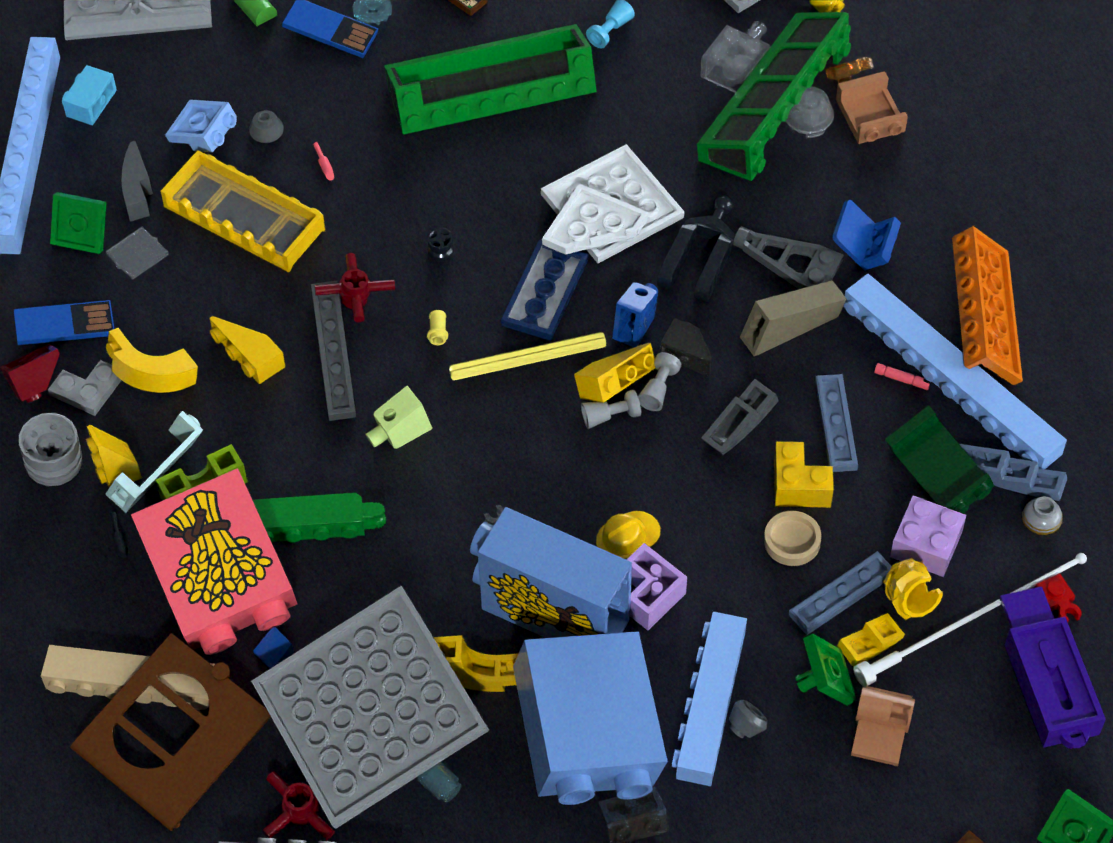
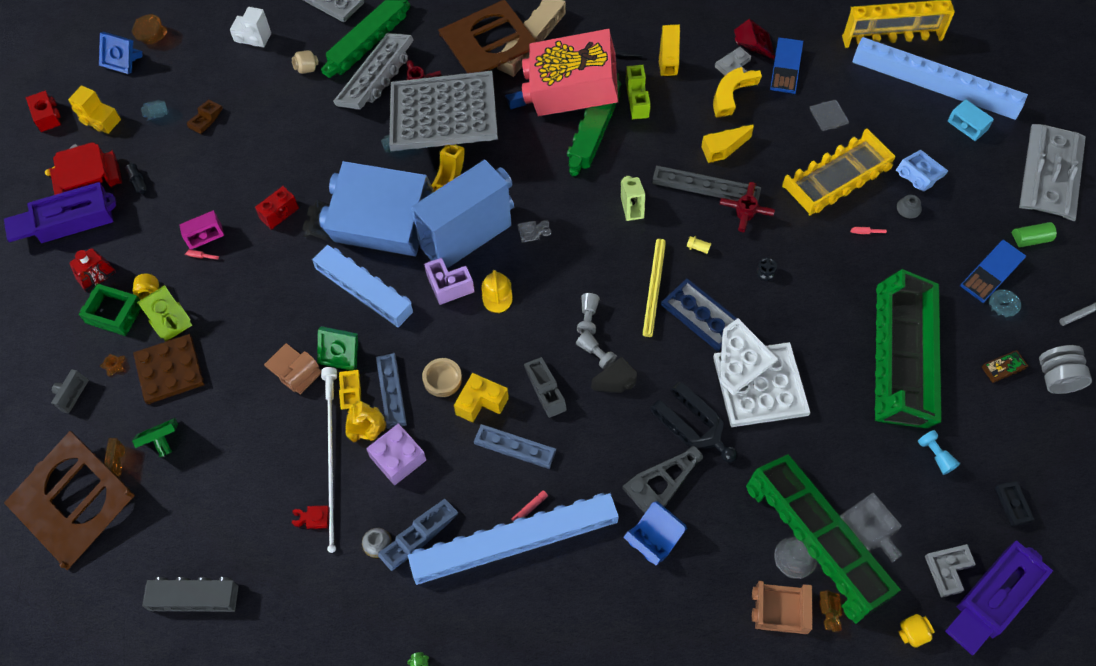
camera: 115 degrees right, 5 degrees up
light grey wheel [19,413,82,486] -> none
green tile [50,192,106,254] -> none
light aqua panel [106,411,203,513] -> none
dark grey slope [121,141,153,222] -> none
yellow slope [574,343,655,403] -> none
blue torso [612,282,658,347] -> none
dark grey cone [729,700,767,738] -> none
dark tan slope [740,281,847,356] -> none
dark green panel [885,405,994,514] -> none
orange bracket [952,226,1023,385] -> none
dark purple piece [1000,587,1106,749] -> none

